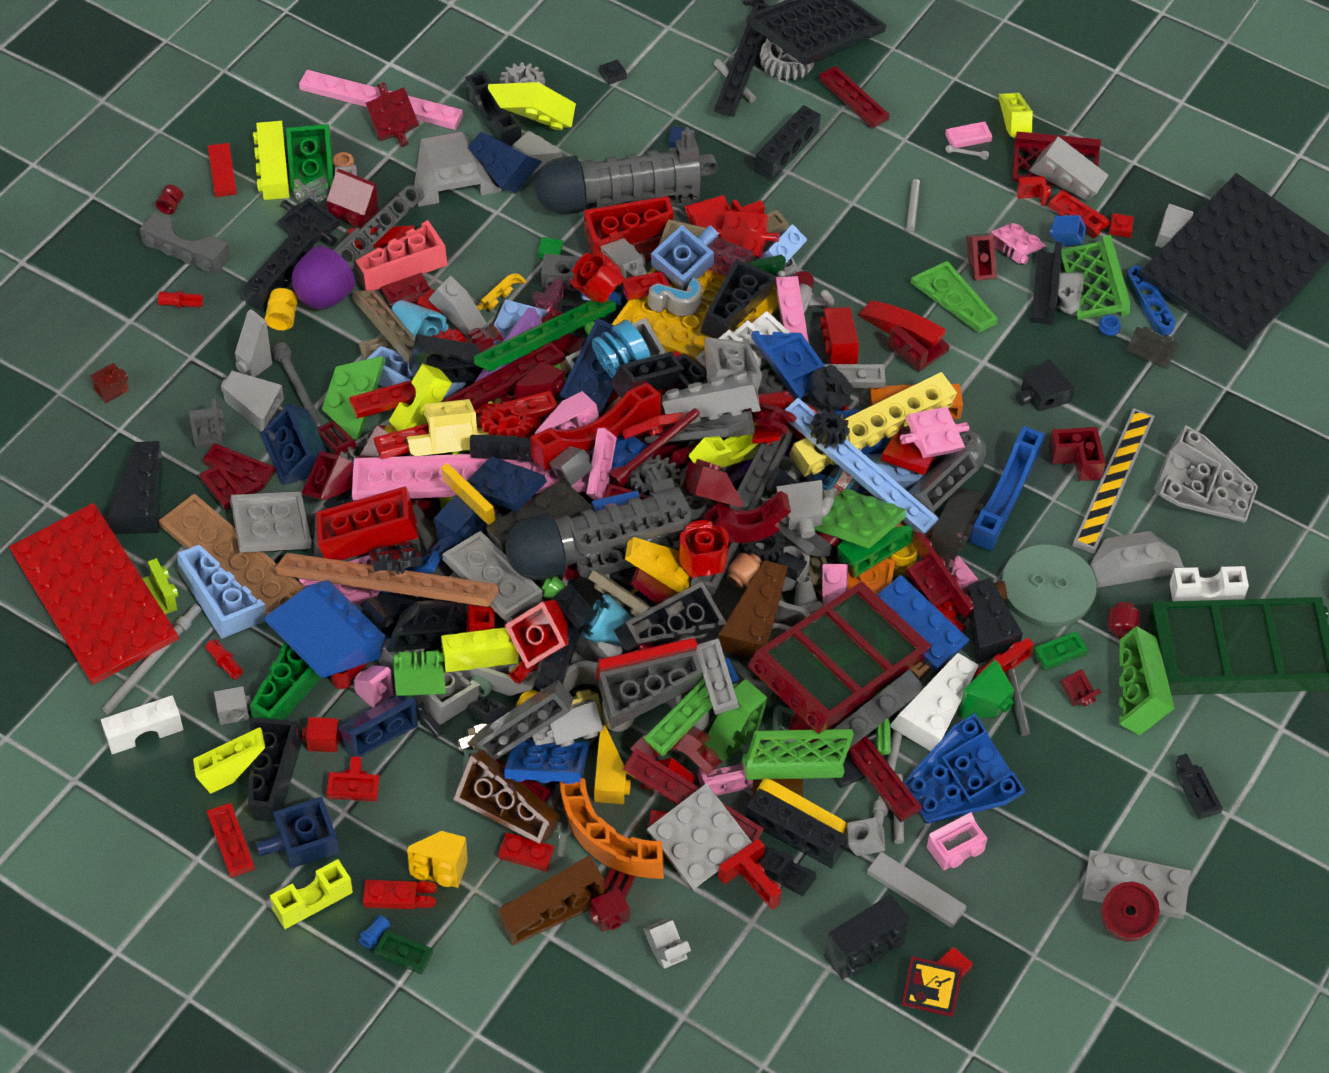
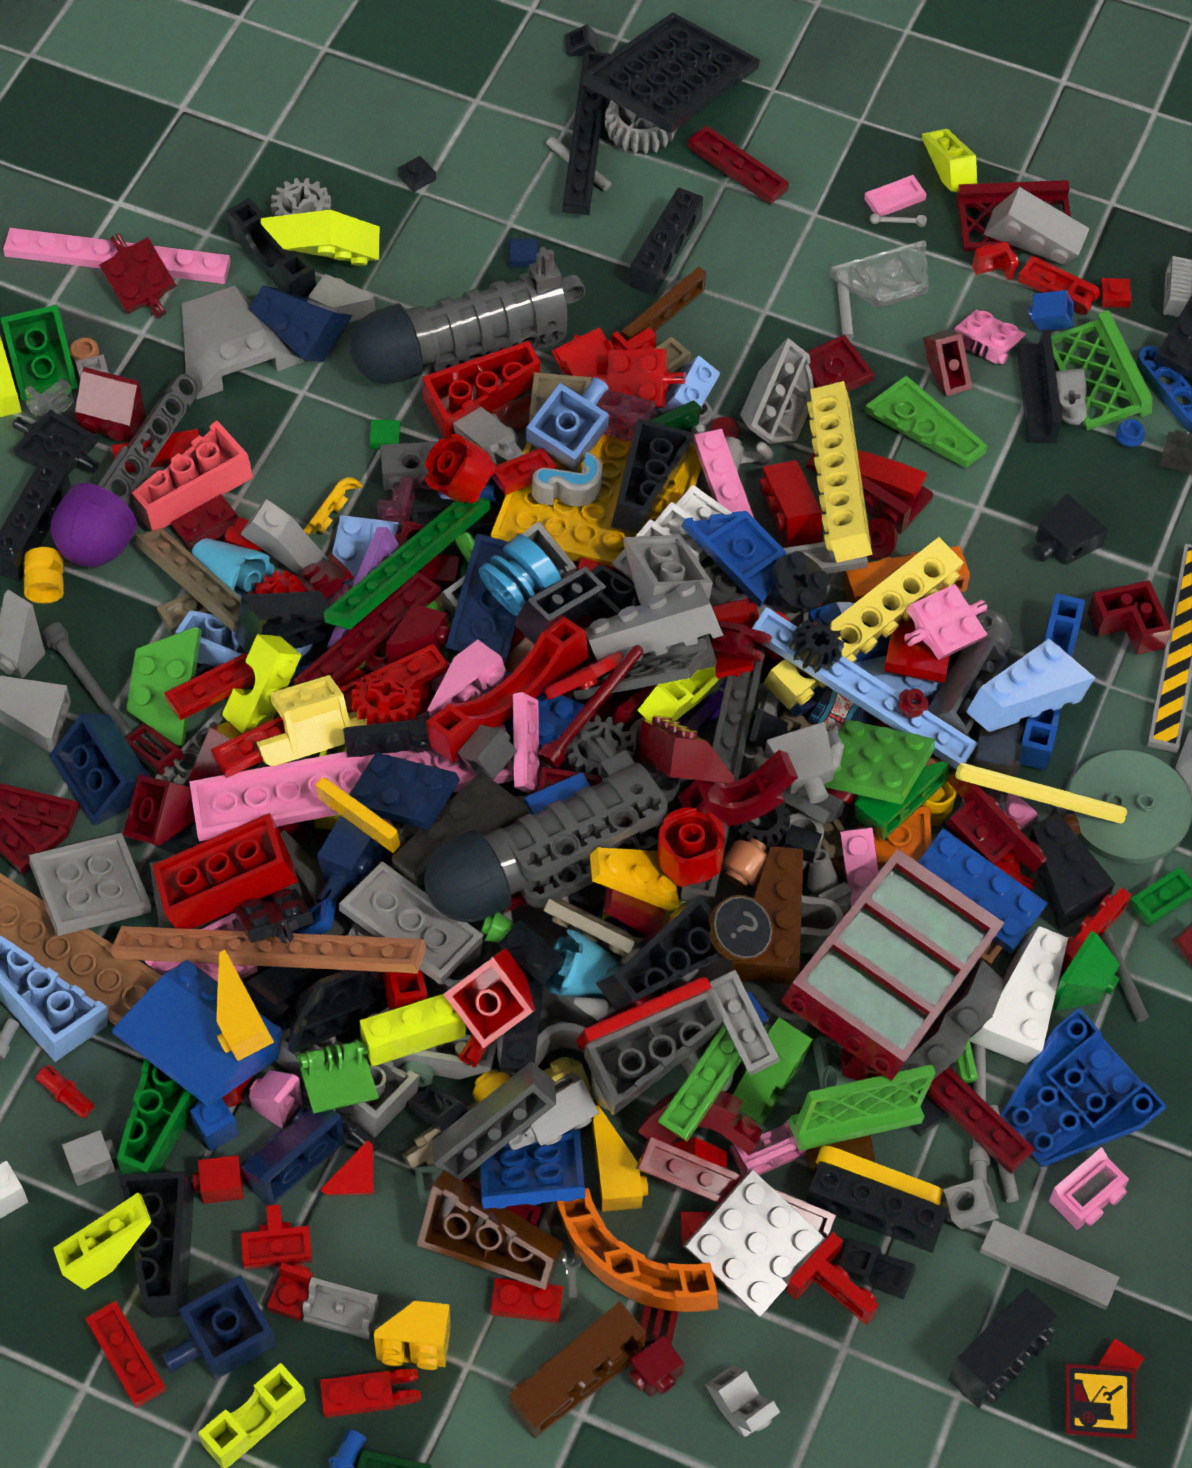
camera: 10 degrees left, 5 degrees up
none -> blue brick [190,1098,239,1152]
none -> yellow slope [216,950,274,1061]
none -> red bracket [267,1262,314,1322]
none -> light grey hinge [303,1277,379,1340]
none -> red slope [320,1140,375,1197]
none -> reddish brown tile [621,266,706,341]
none -> black tile [709,895,773,962]
none -> light grey wedge [740,338,814,444]
none -> dark red plate [806,334,875,393]
none -> light yellow brick [807,381,872,563]
none -> clear wing [829,240,929,308]
none -> dark red piece [867,518,897,560]
none -> dark red plate [898,688,929,718]
none -> light yellow axle [955,763,1127,824]
none -> light blue wedge [966,639,1095,732]

